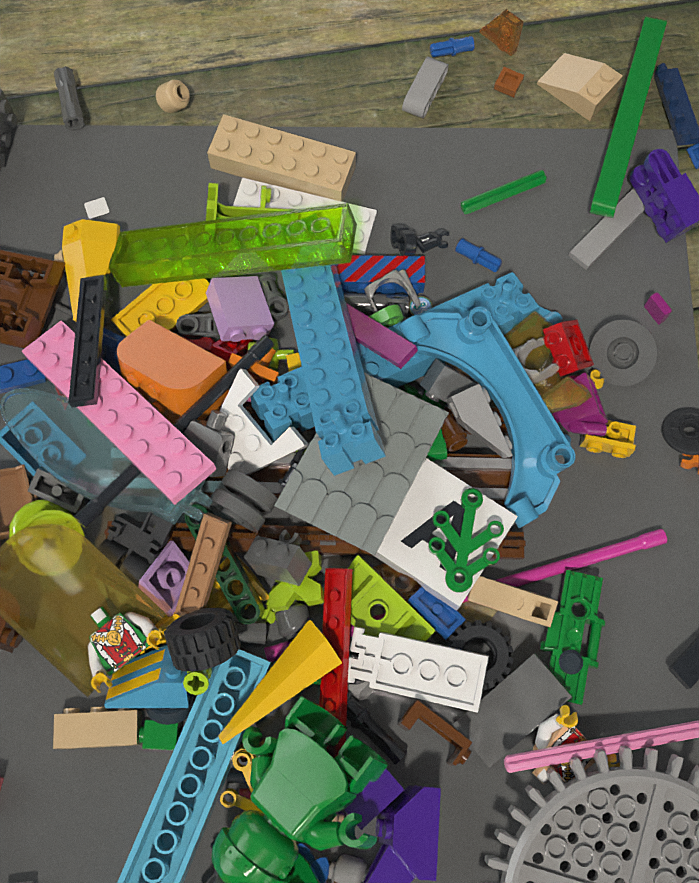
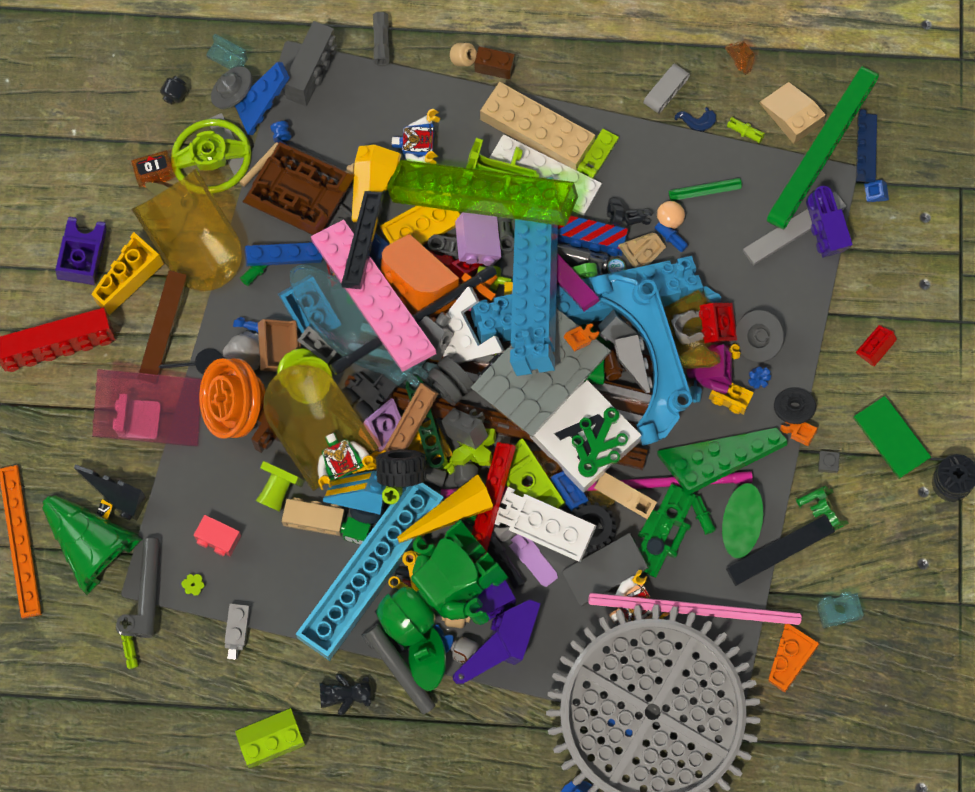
camera: 15 degrees right, 0 degrees up
white sticker [84,197,109,219] -> none
light grey helmet [364,270,421,313] -> none
reddish brown panel [397,700,472,766] -> none
blue axle [430,36,475,57] -> none
dark orange plate [494,67,524,97] -> none
magenta tile [644,292,672,325] -> none
none -> lime plant [255,461,305,512]
none -> torso [392,109,440,167]
none -> reddish brown brick [474,46,515,80]
none -> lavender piece [509,534,558,587]
none -> orange plate [563,324,599,351]
none -> lime plate [577,129,619,179]
none -> tan wing [618,233,666,268]
none -> light nougat hair [657,201,685,229]
none -> green wing [657,428,787,495]
none -> dark blue piece [674,107,716,132]
none -> green axle [692,496,716,535]
none -> green shield [722,483,763,558]
none -> lime pin [727,117,765,144]
none -> blue plant [748,367,771,389]

